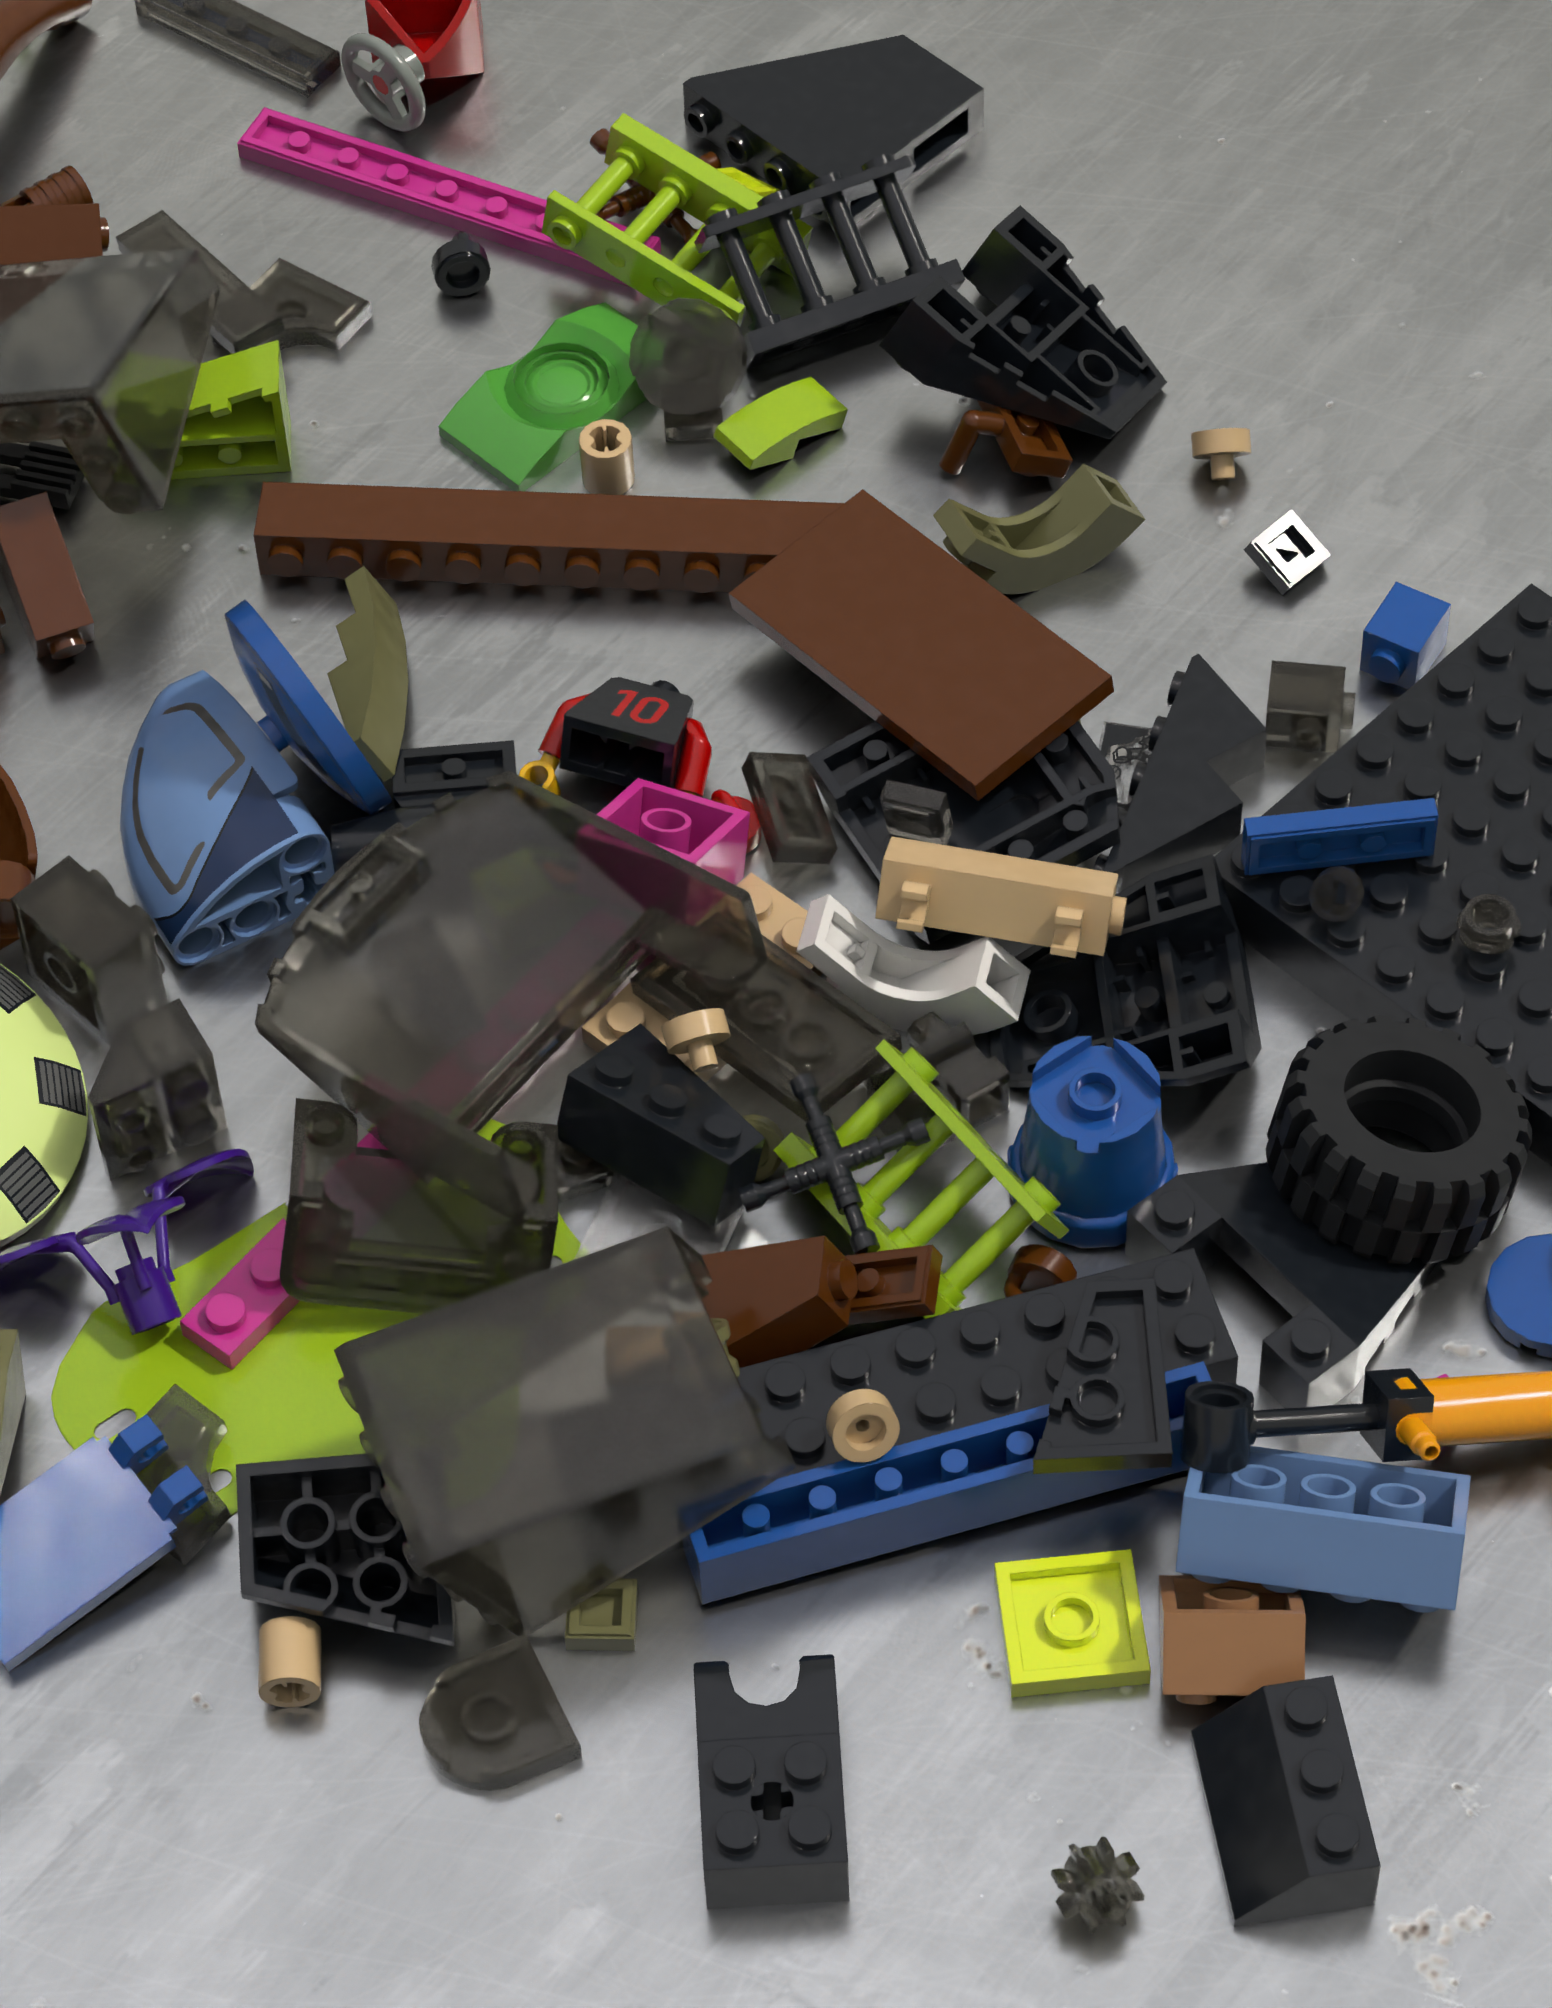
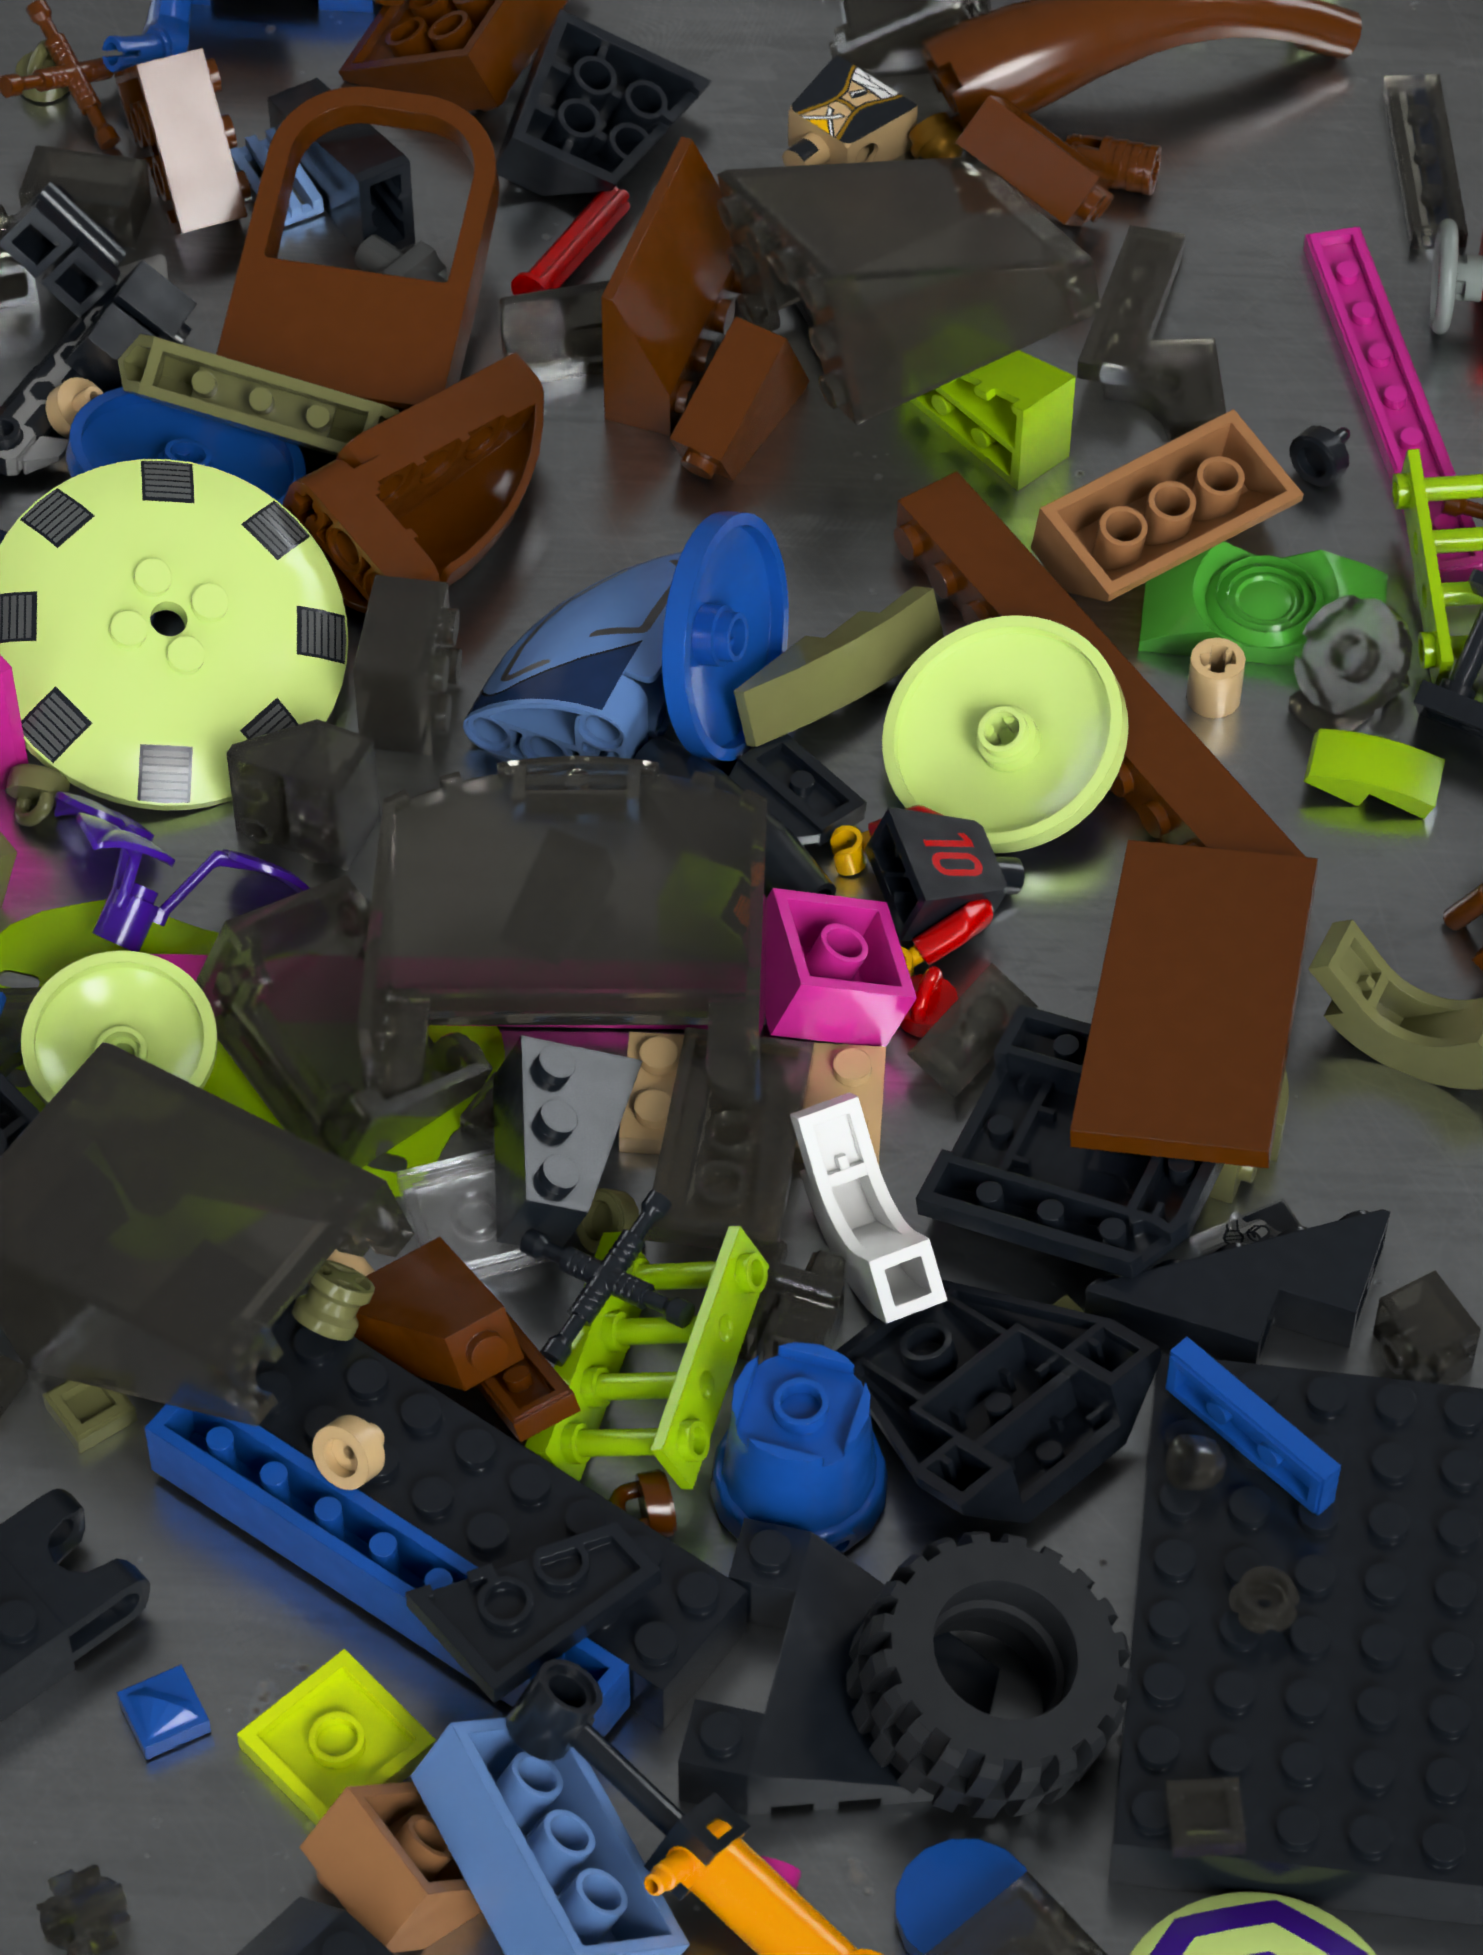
camera: 50 degrees right, 0 degrees up
tan tile [661,1008,731,1072] -> none
tan brick [875,836,1127,959] -> none
clear smoke tile [880,779,954,845] -> none
none -> yellowish green dish [21,950,218,1133]
none -> blue tile [117,1664,211,1760]
none -> yellowish green dish [882,615,1128,853]
none -> medium nougat slope [1031,409,1304,602]

